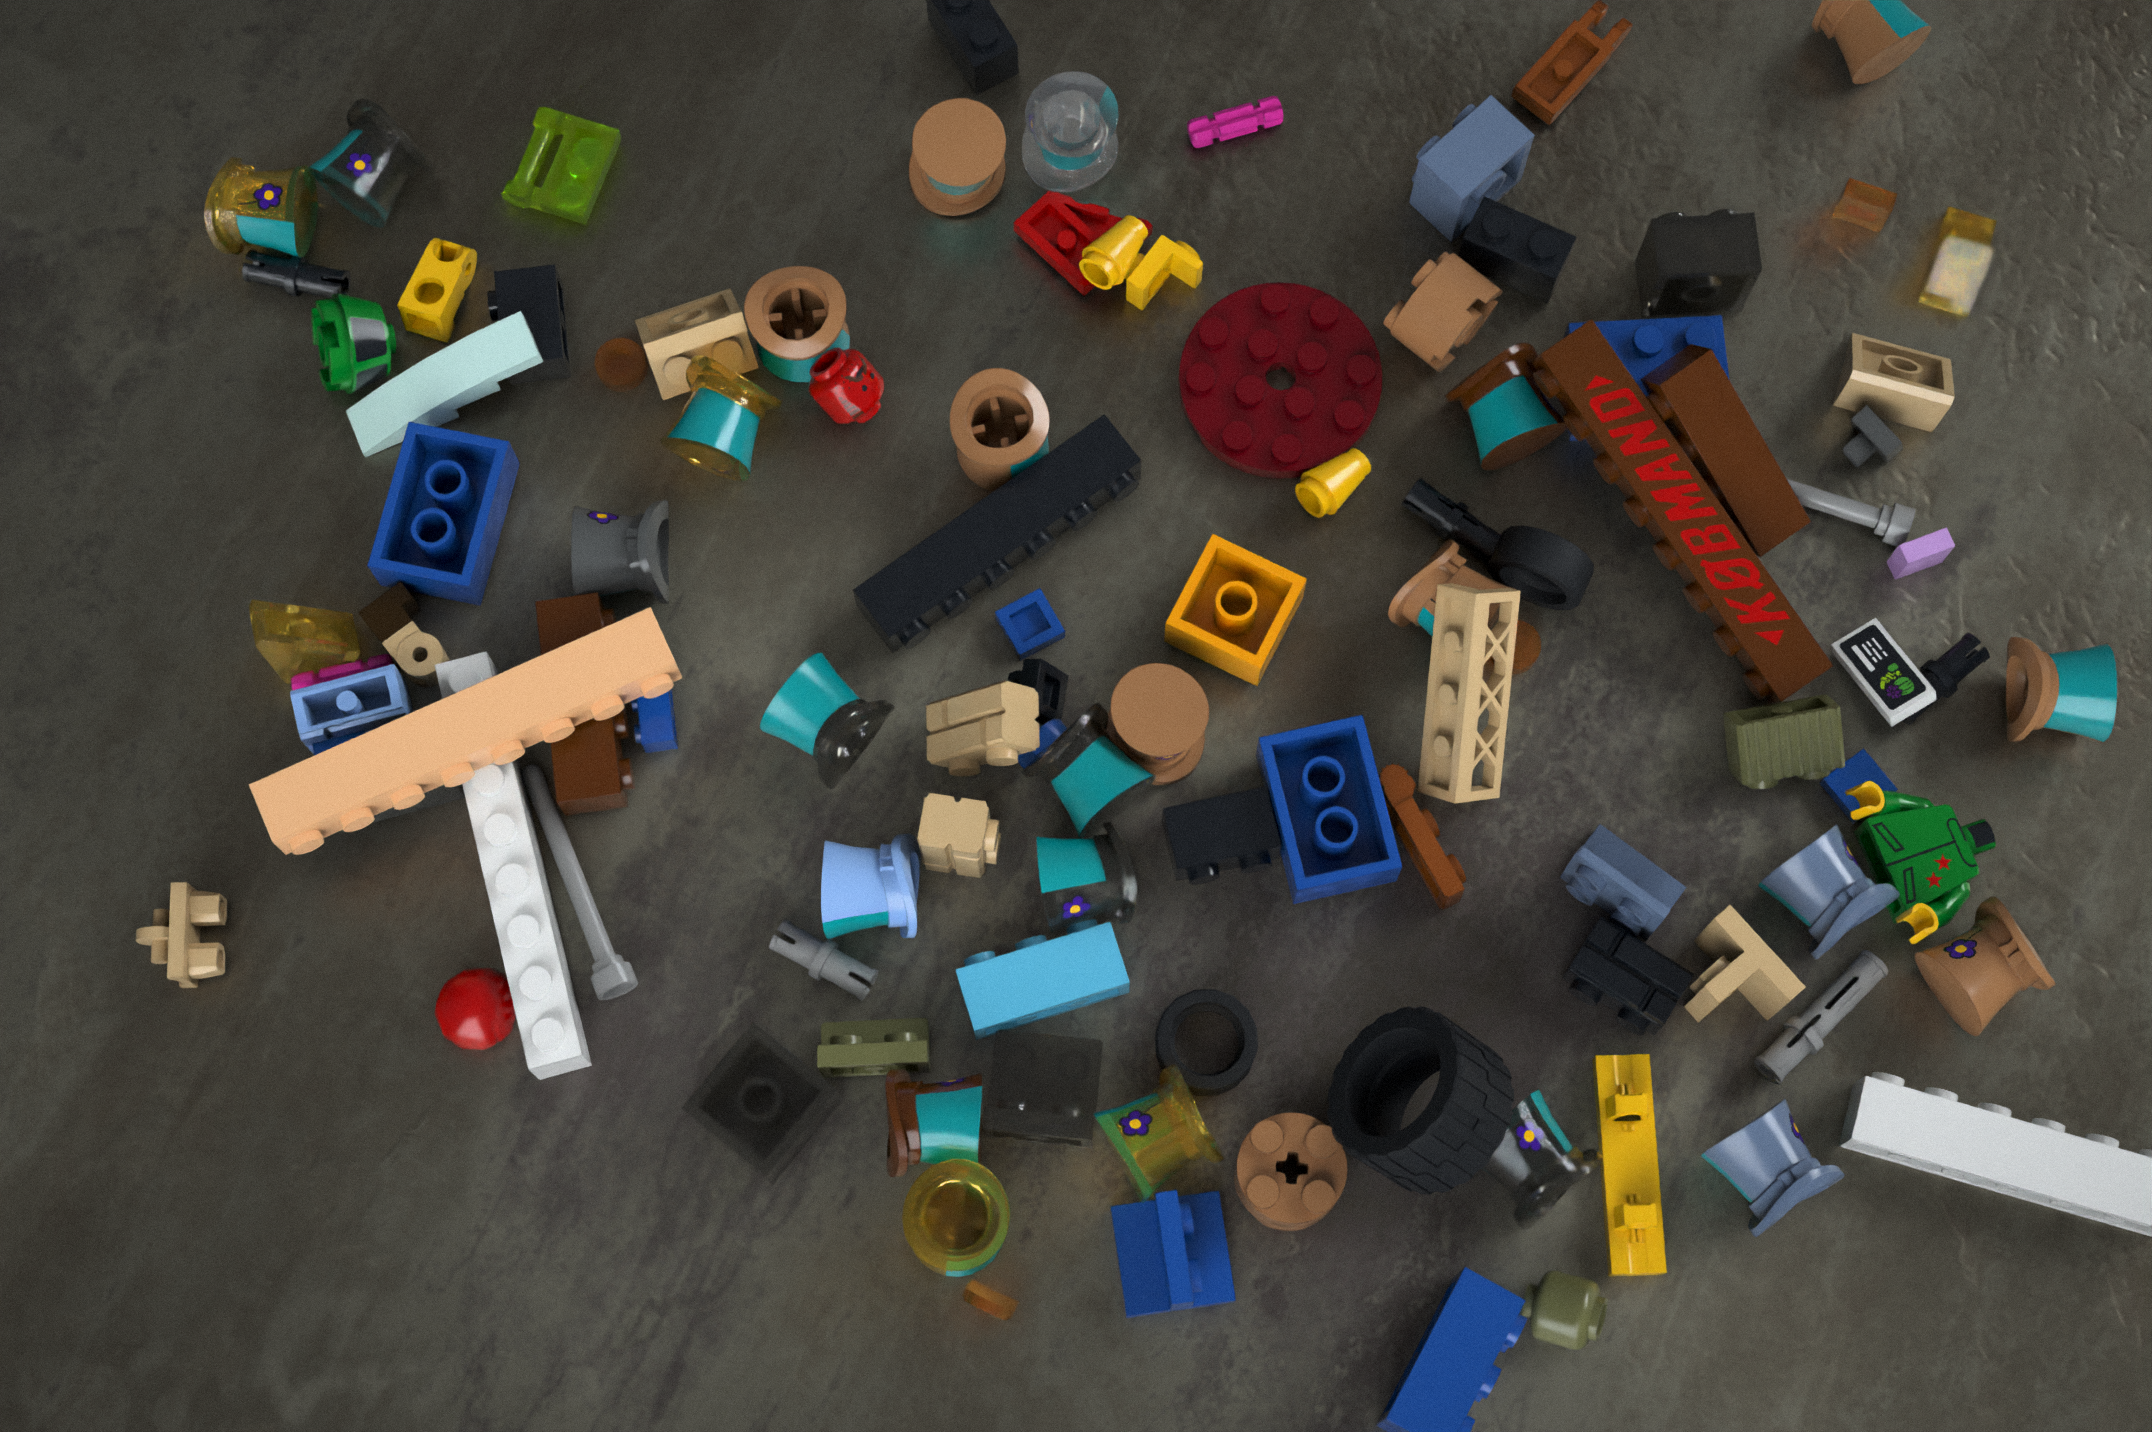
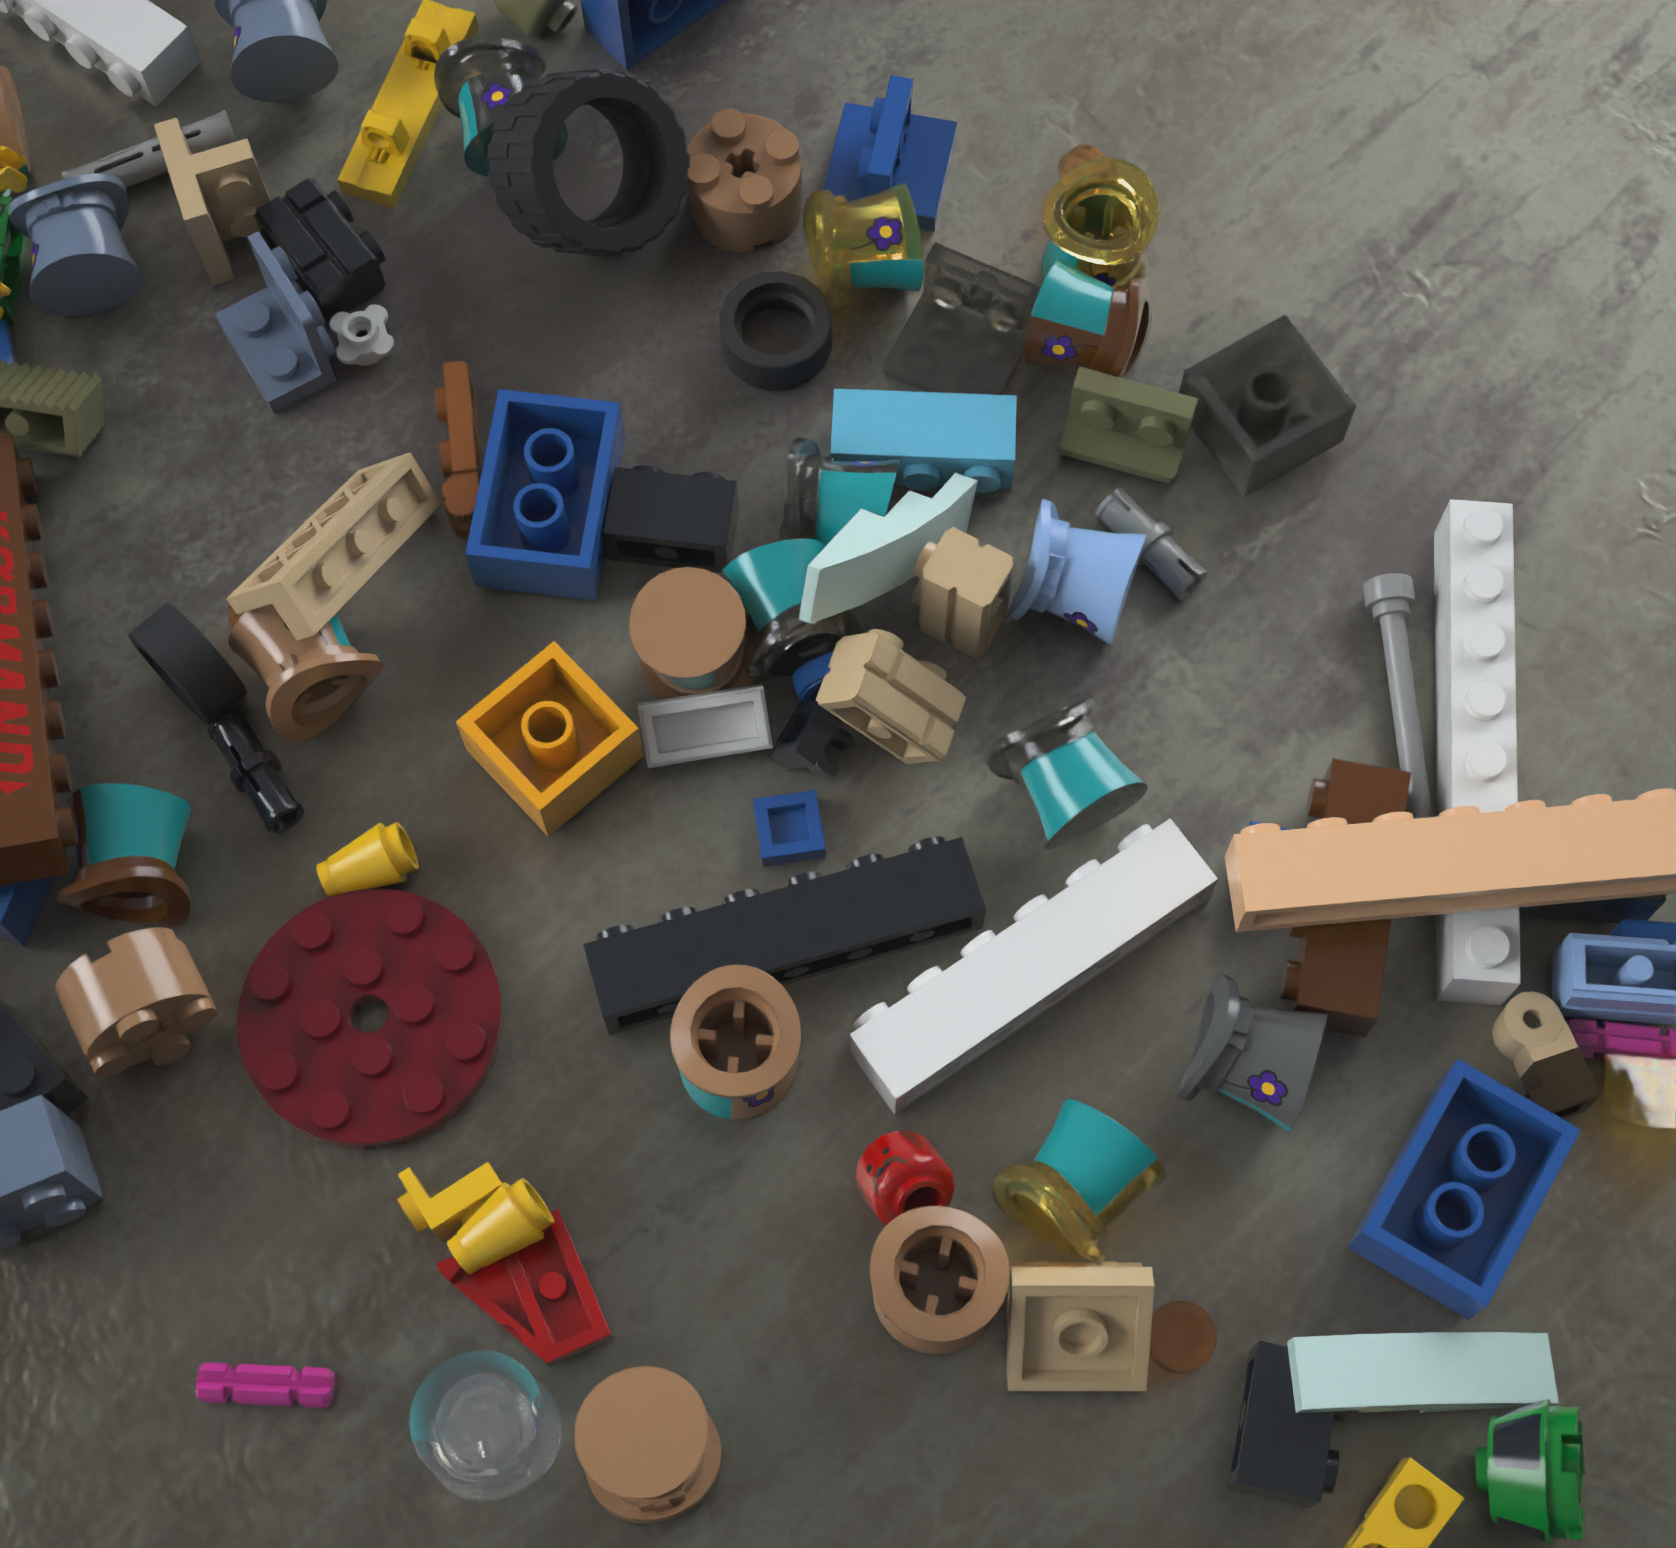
camera: 160 degrees left, 5 degrees down
red hair [435,967,516,1050] -> none
none -> white plate [330,304,395,366]
none -> white tile [638,683,773,768]
none -> light aqua slope [799,472,978,624]
none -> white brick [849,818,1218,1115]

